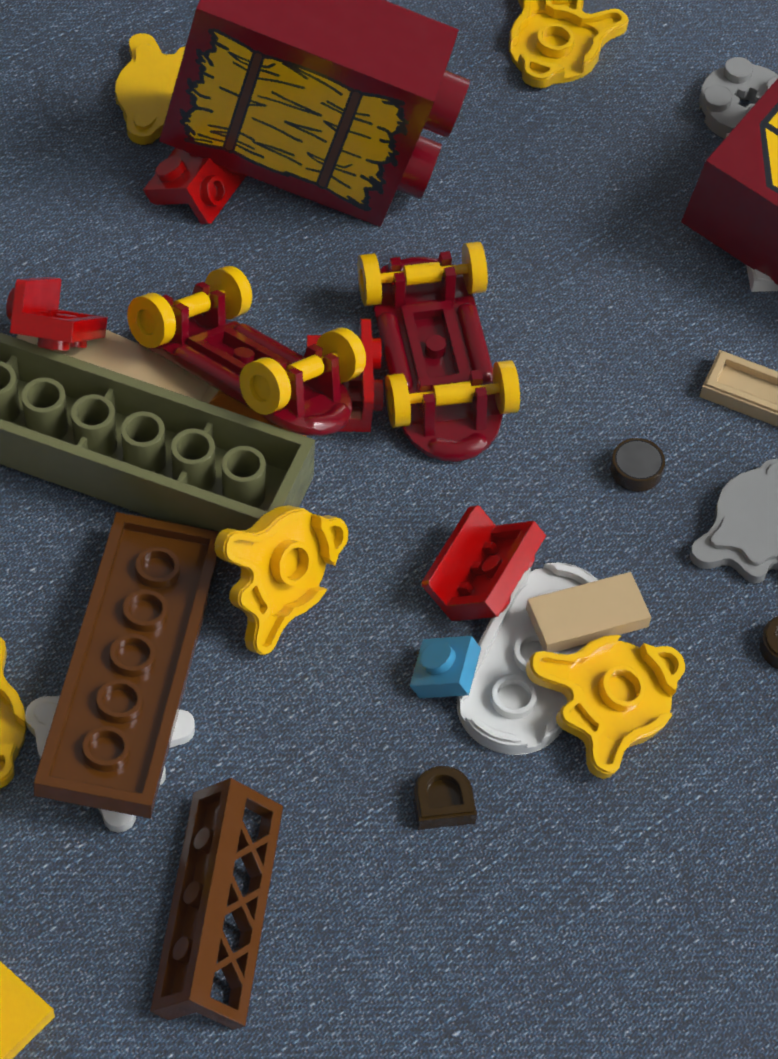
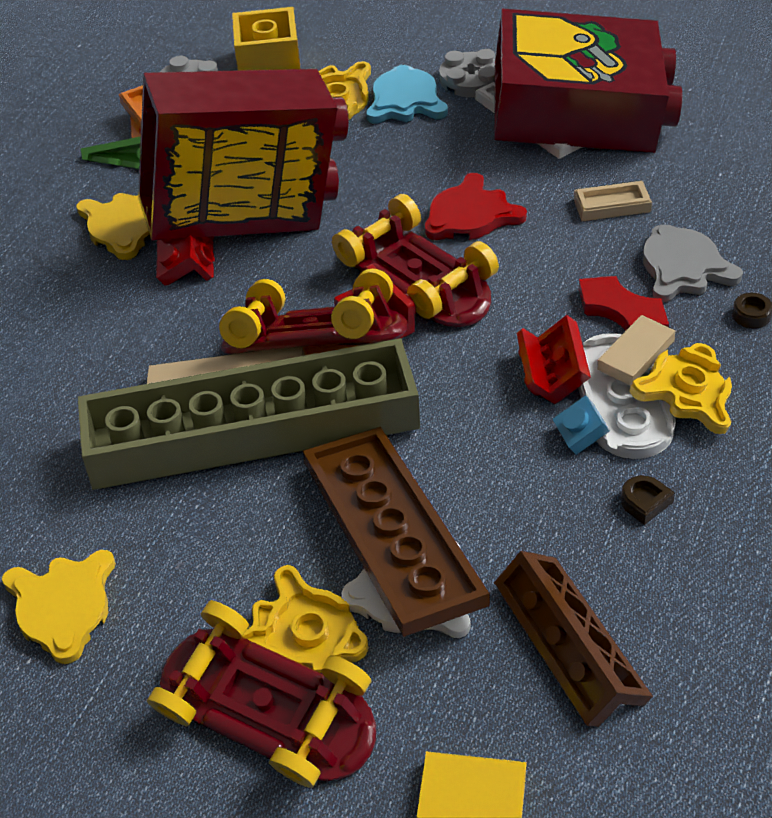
camera: 25 degrees left, 10 degrees down
red bracket [6,277,108,351] -> none
yellow tile [215,505,348,655] -> none
tile [610,438,665,492] -> none
none -> medium azure tile [366,65,448,124]
none -> red tile [425,173,527,240]
none -> red tile [578,276,669,331]

